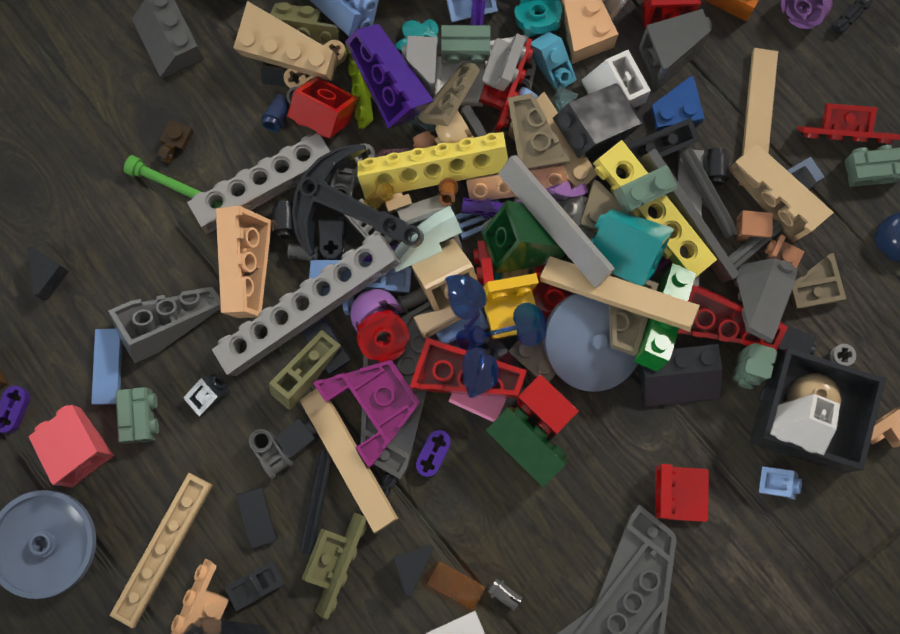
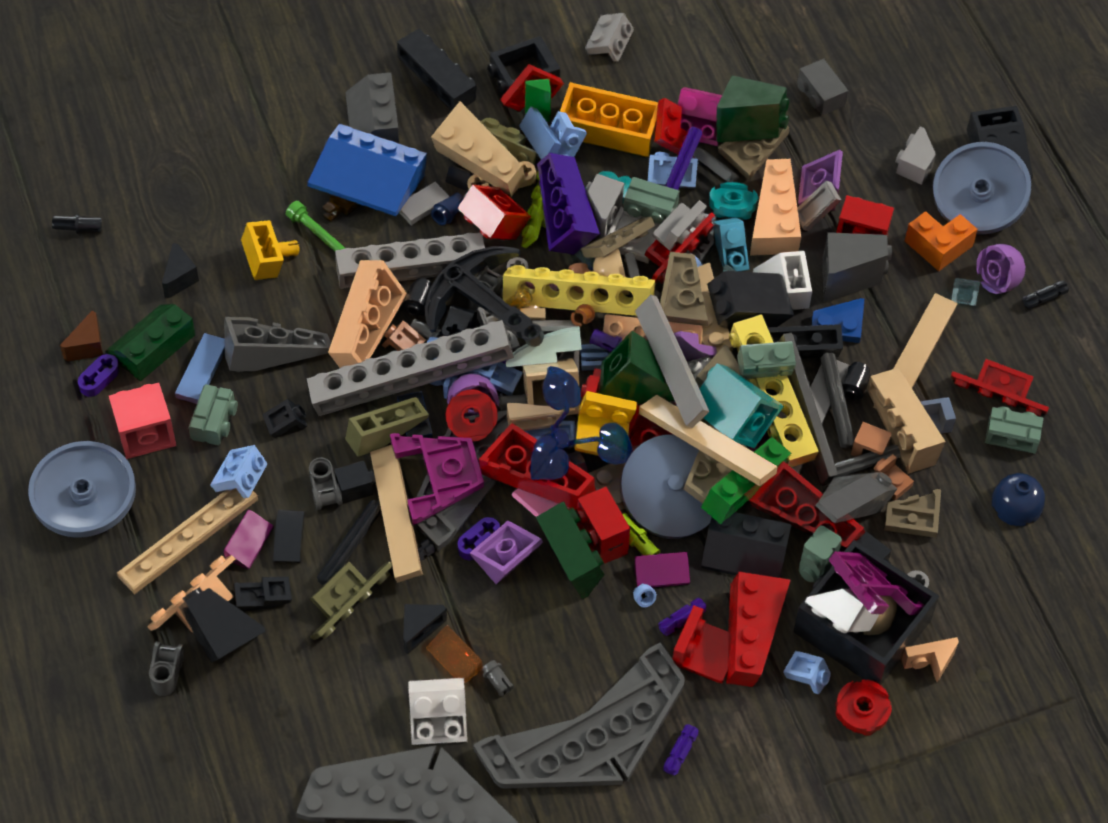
camera: 15 degrees right, 20 degrees down
none -> dark green slope [105,304,196,382]
none -> light blue bracket [210,445,267,498]
none -> magenta slope [224,509,274,569]
none -> yellow brick [241,220,299,280]
none -> blue slope [307,124,427,216]
none -> nougat bracket [382,321,426,351]
none -> light grey tile [399,182,449,225]
none -> medium lavender slope [470,521,543,584]
none -> lime pin [622,513,660,556]
none -> light blue hinge [633,584,657,607]
none -> magenta slope [634,552,690,588]
none -> dark purple axle [659,598,707,636]
none -> dark purple axle [663,724,698,776]
none -> red wedge [726,572,790,687]
none -> magenta wing [829,551,925,615]
none -> red plate [836,680,892,736]
none -> clear light blue slope [951,278,980,306]

